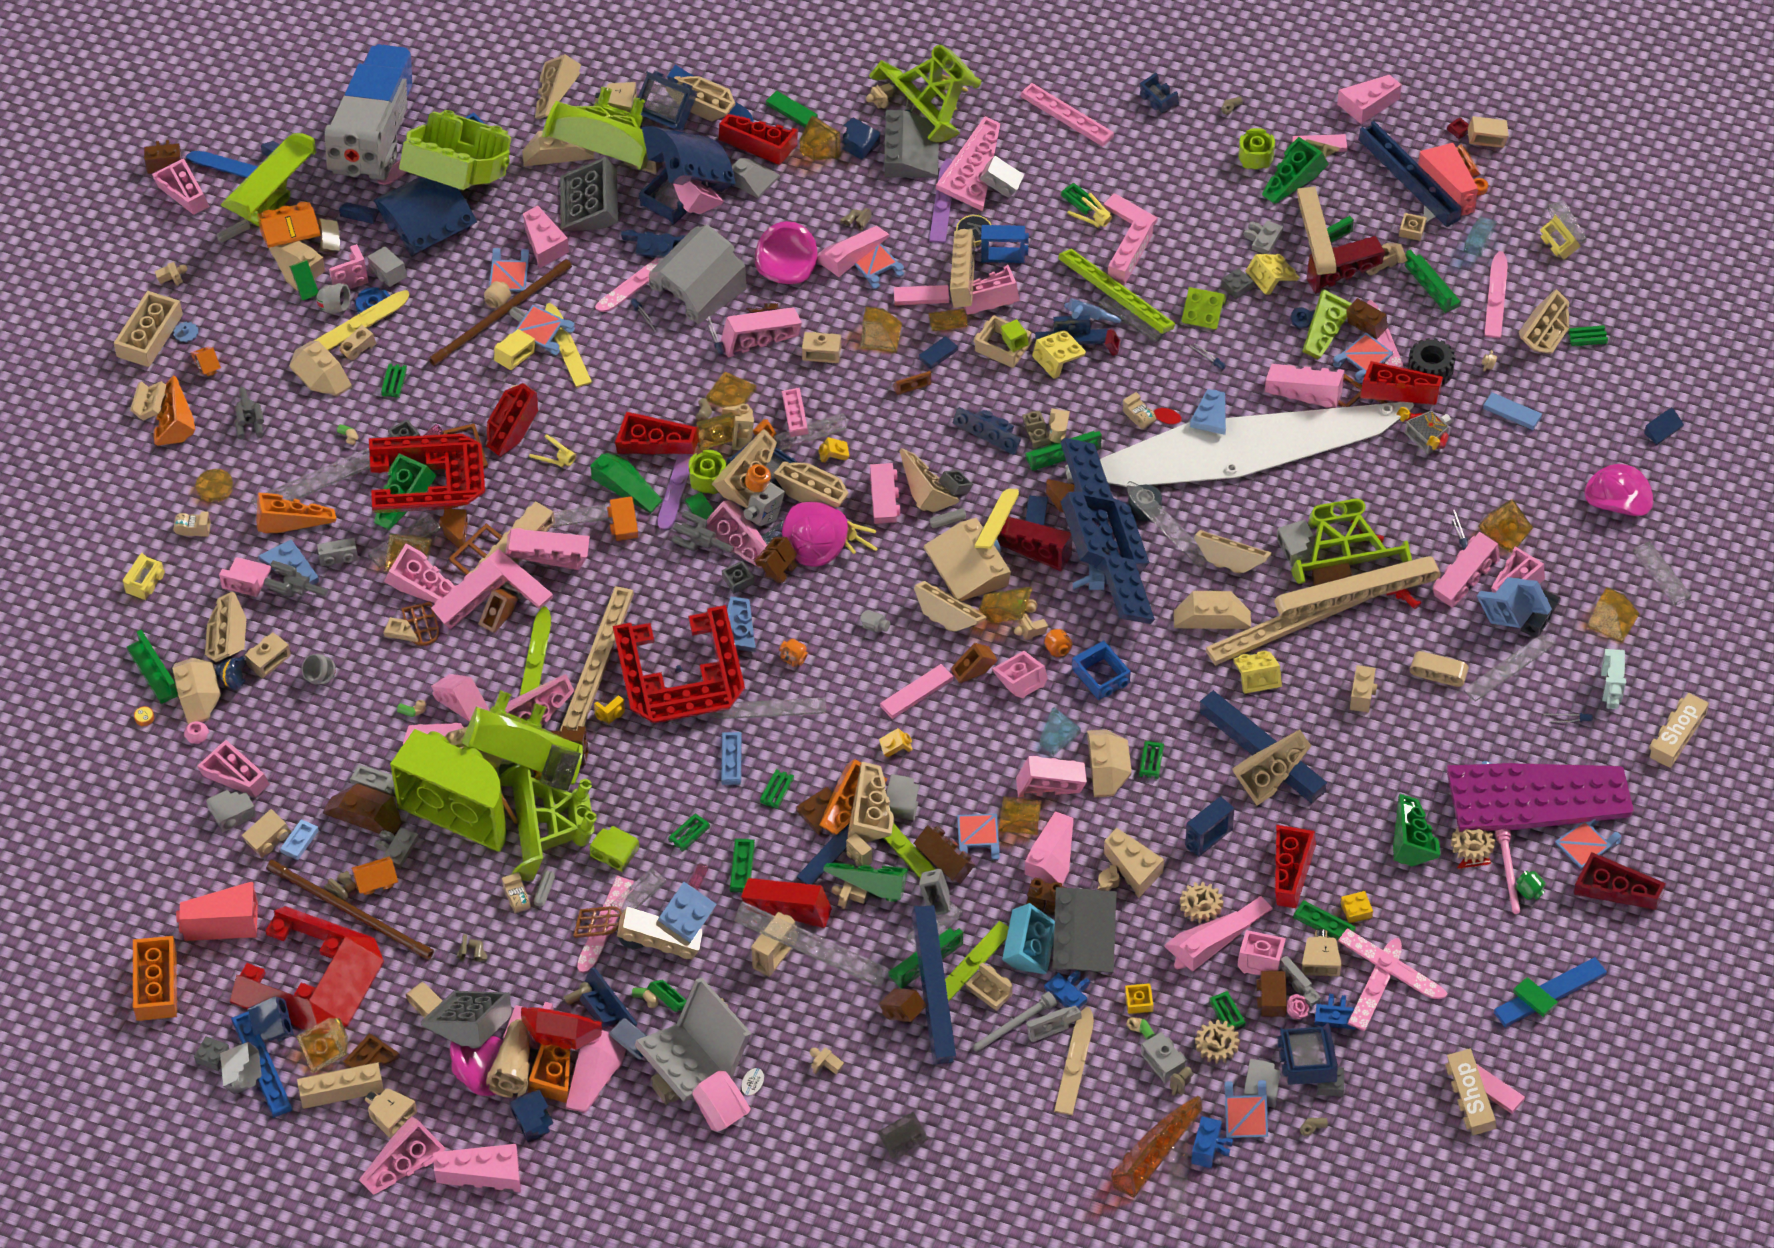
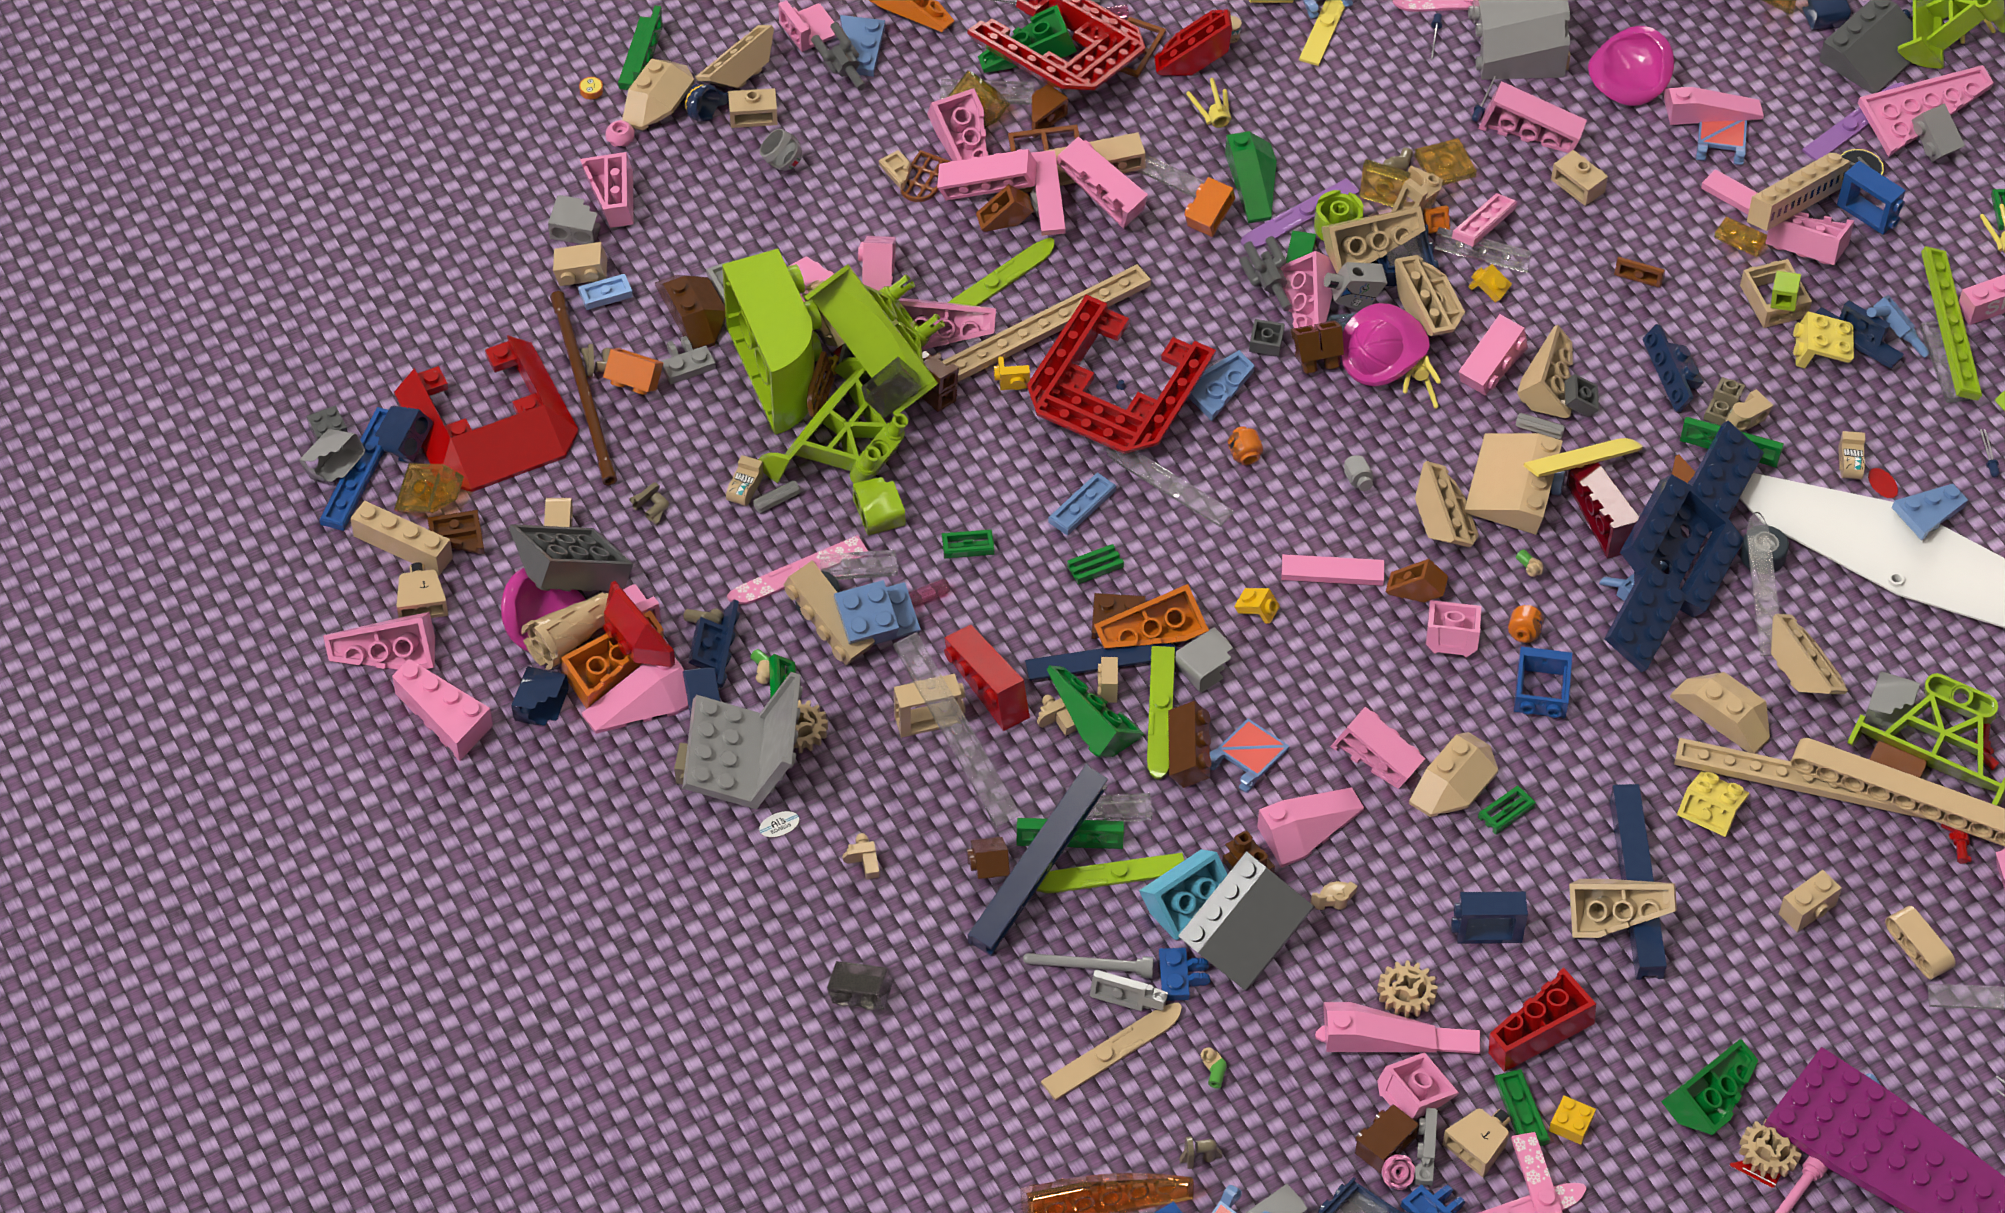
camera: 40 degrees right, 0 degrees up
orange brick [133,936,177,1021] -> none
coral slope [176,882,258,941] -> none
light grey bracket [317,538,358,566] -> none
arm [397,700,426,717] -> none
dark orange window [573,906,622,938] -> none
red wedge [615,411,699,454] -> none
bright pink slope [692,1071,751,1131] -> none
green tile [730,839,755,893] -> none
orange head [745,464,771,492] -> none
reddish brown plate [746,303,780,313] -> none
dark tan piece [840,208,871,231] -> none
tan wedge [848,762,894,842] -> none
clear yellow slope [861,307,902,353] -> none
dark blue tile [919,336,958,369] -> none
light grey torso [919,869,950,915] -> none
tan bracket [966,963,1012,1011] -> none
clear yellow slope [979,587,1032,623] -> none
clear yellow slope [999,796,1042,835] -> none
tan piece [1014,613,1048,640] -> none
dark blue tile [1025,495,1048,525] -> none
clear light blue wing [1040,707,1081,756] -> none
tan wedge [1104,828,1164,898] -> none
dark red tile [1105,329,1121,355] -> none
yellow piece [1125,984,1154,1014] -> none
light grey brick [1141,1032,1186,1083] -> none
tan gear [1195,1020,1240,1064] -> none
green tile [1209,991,1246,1030] -> none

